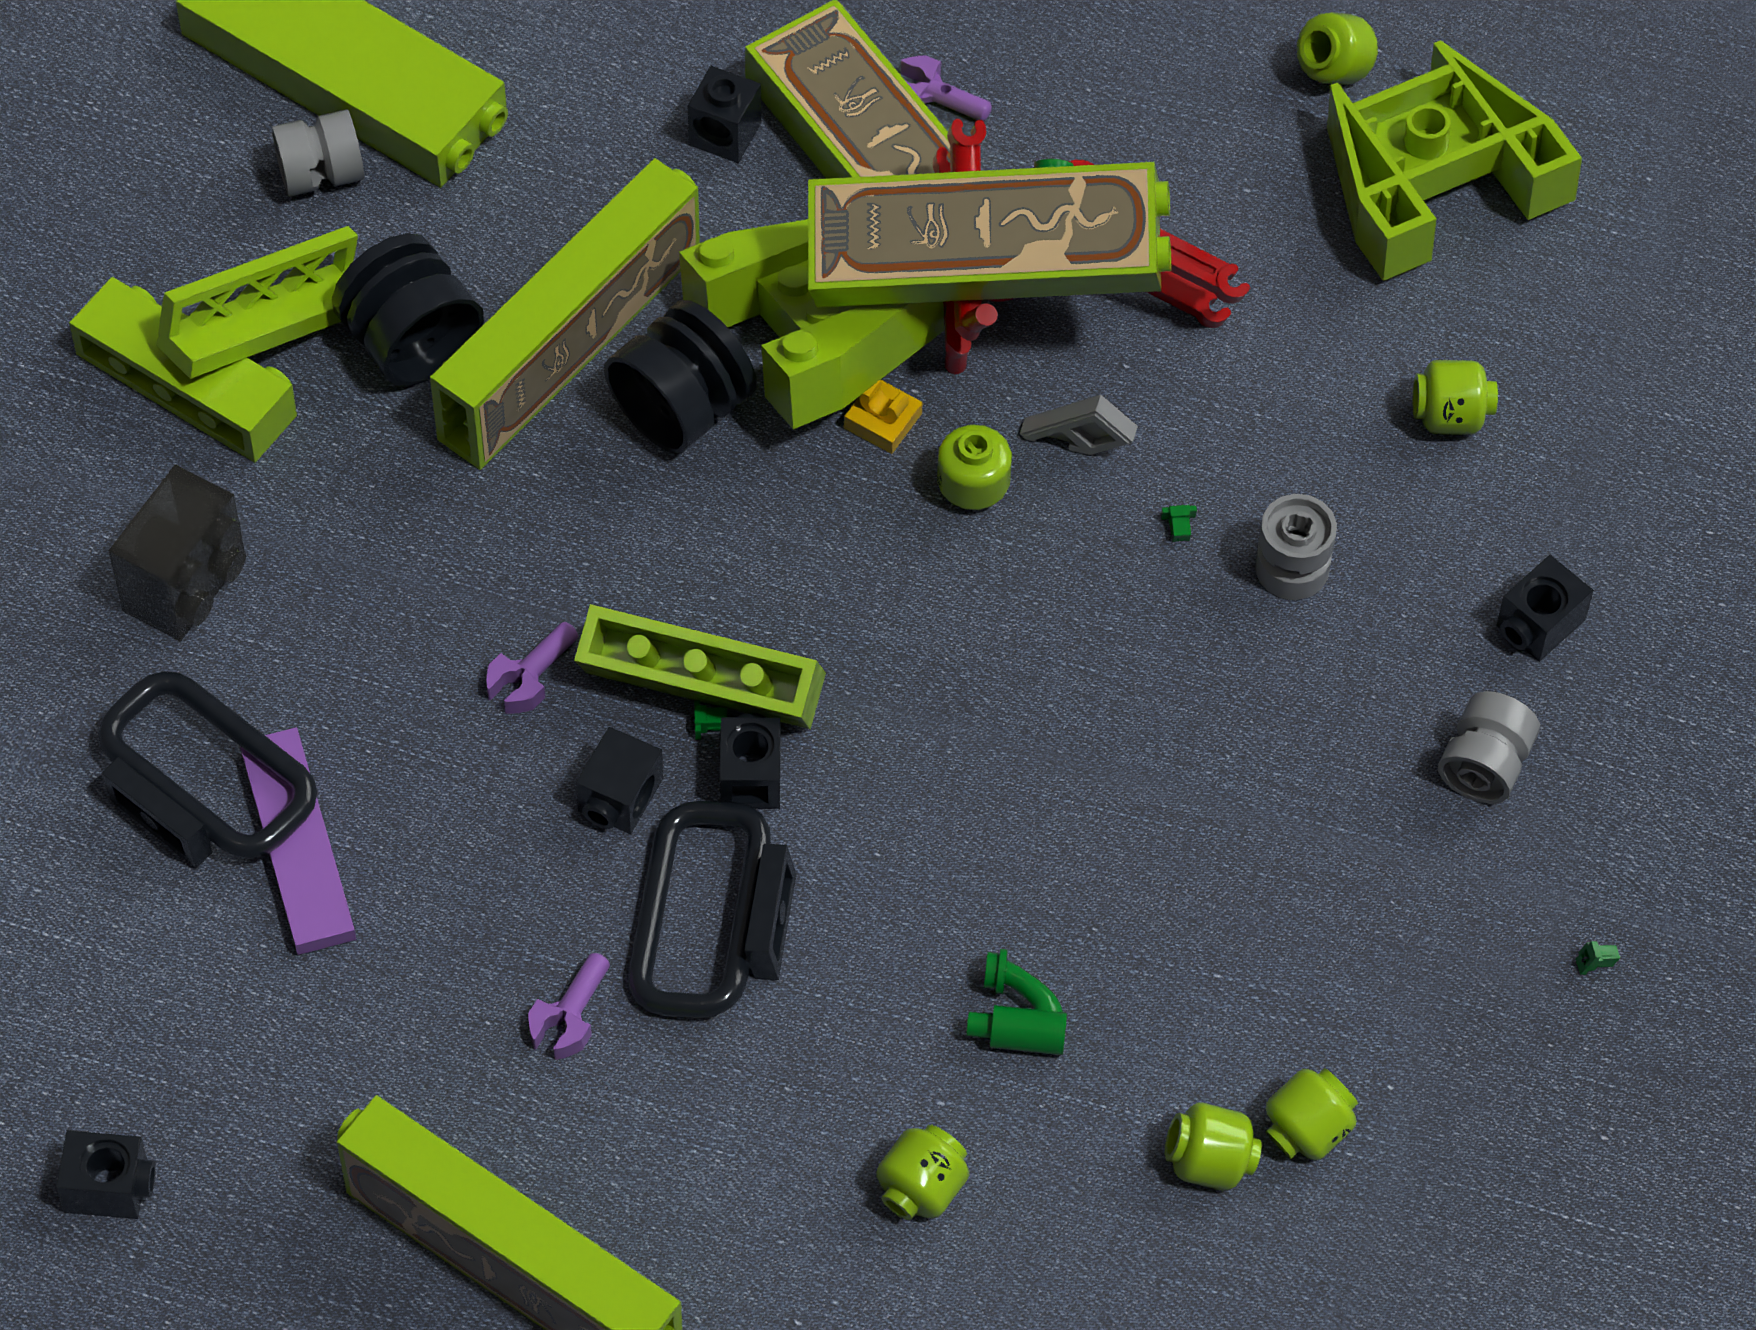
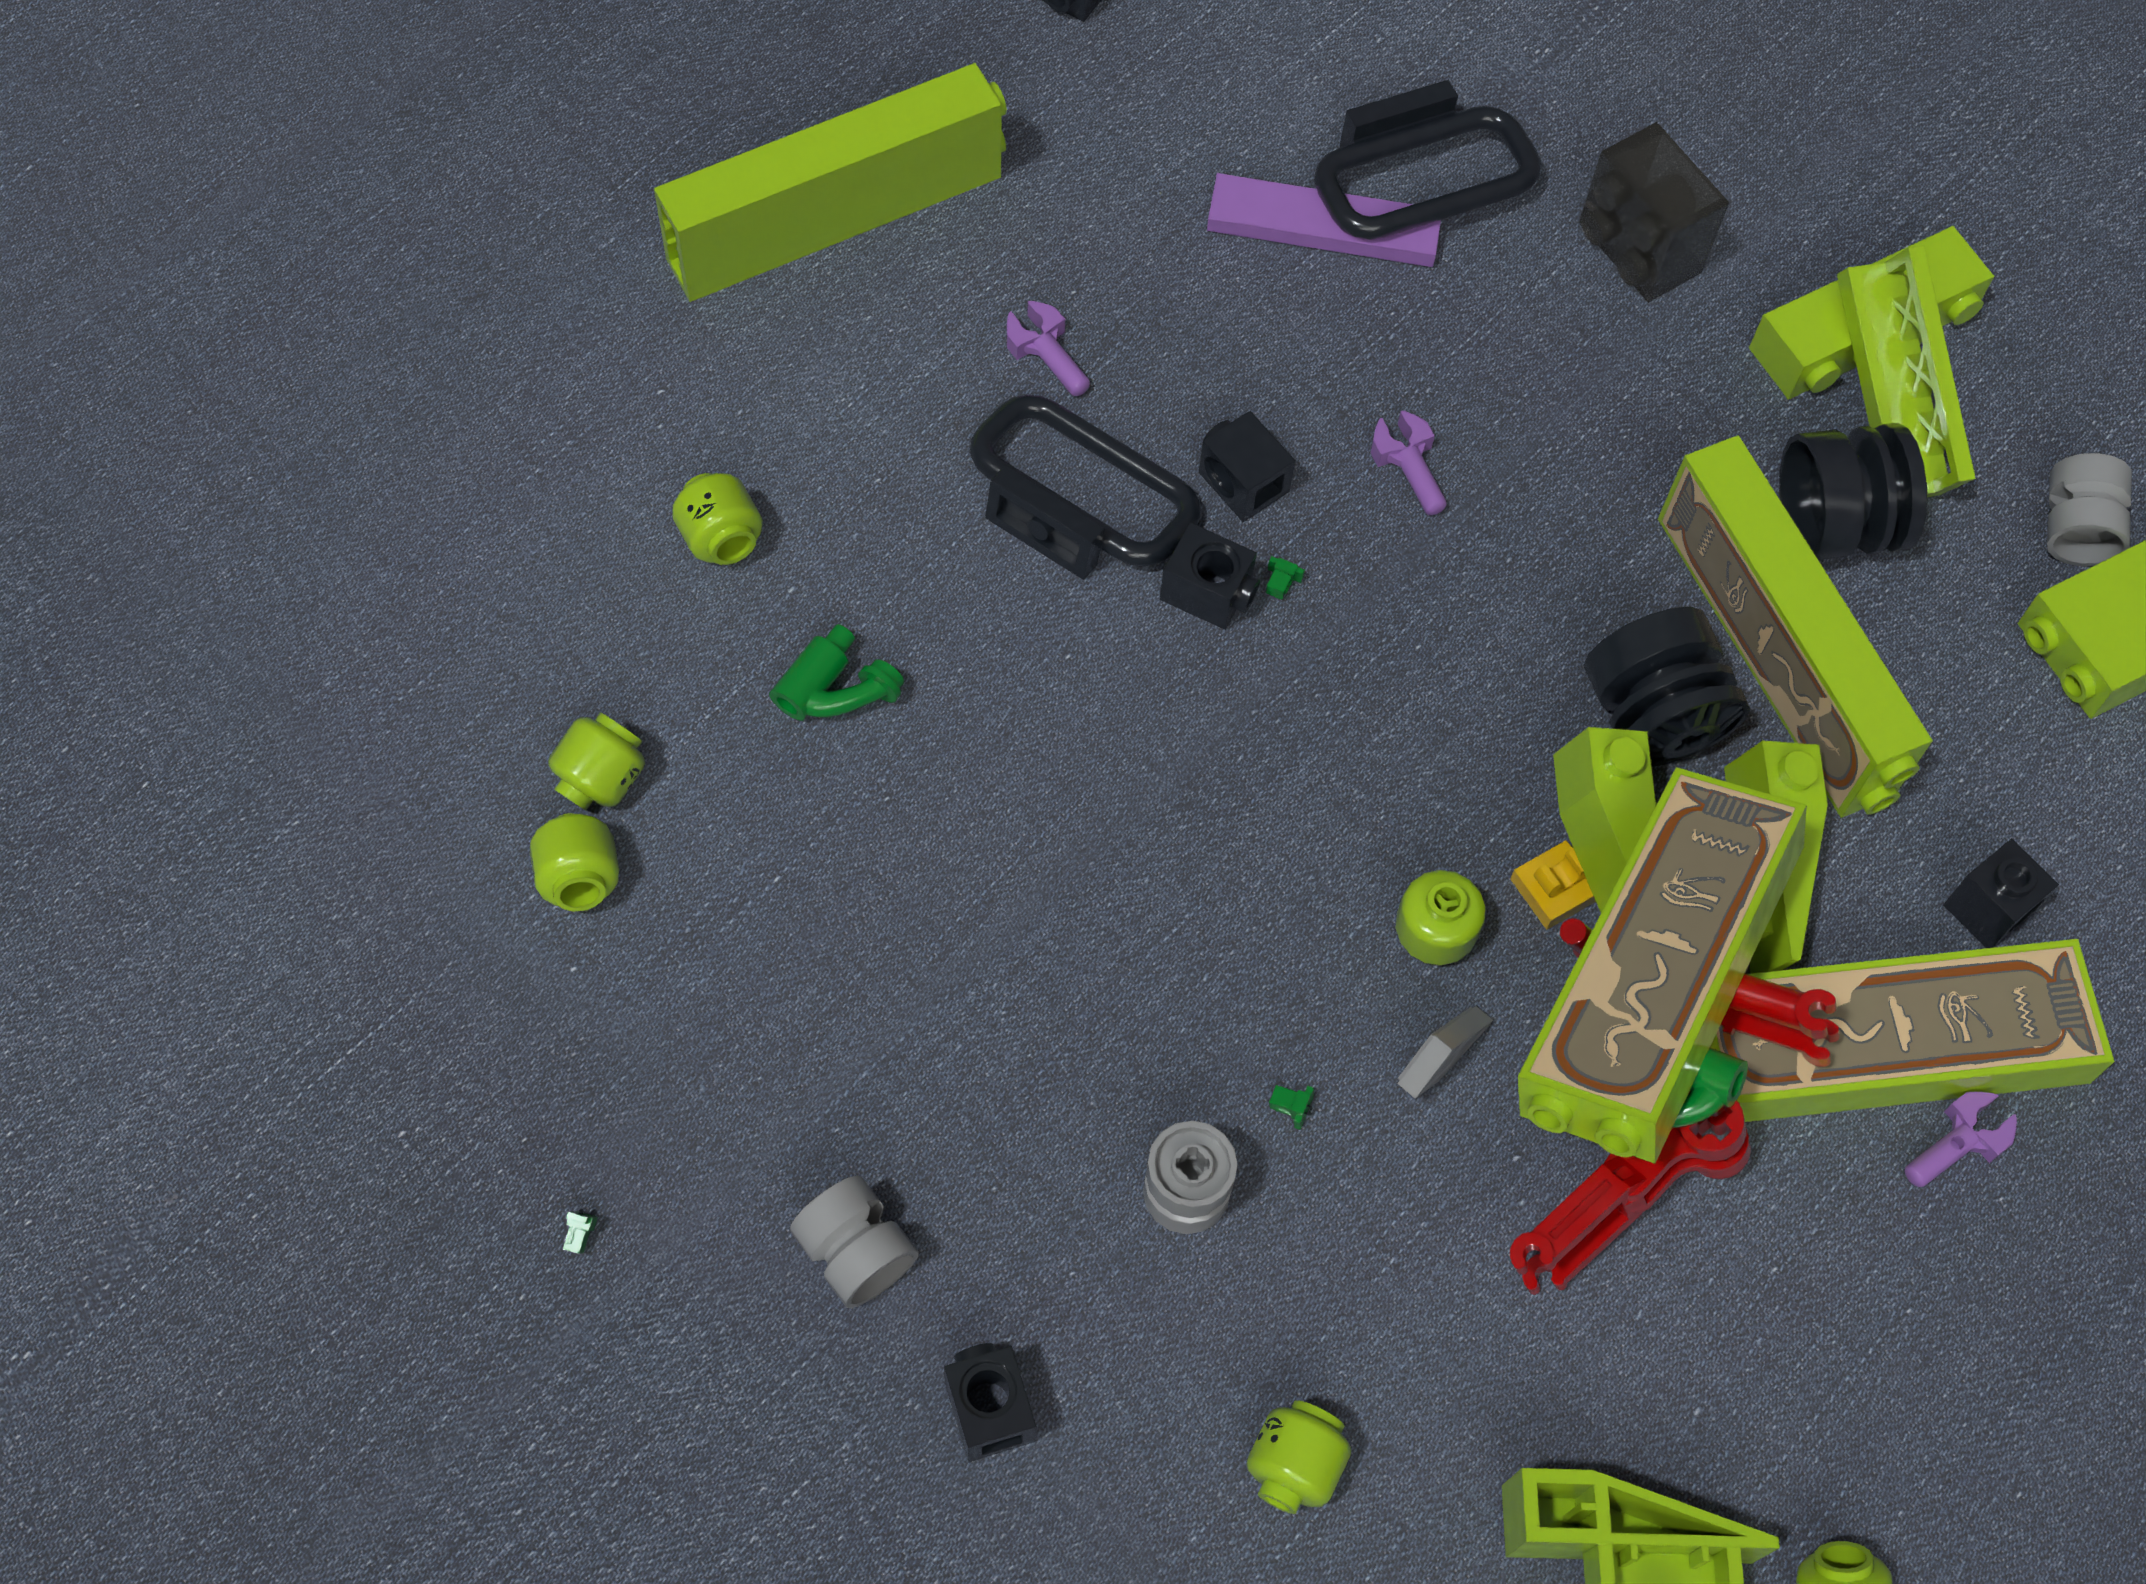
camera: 115 degrees right, 5 degrees up
lime brick [574,604,826,729] -> none

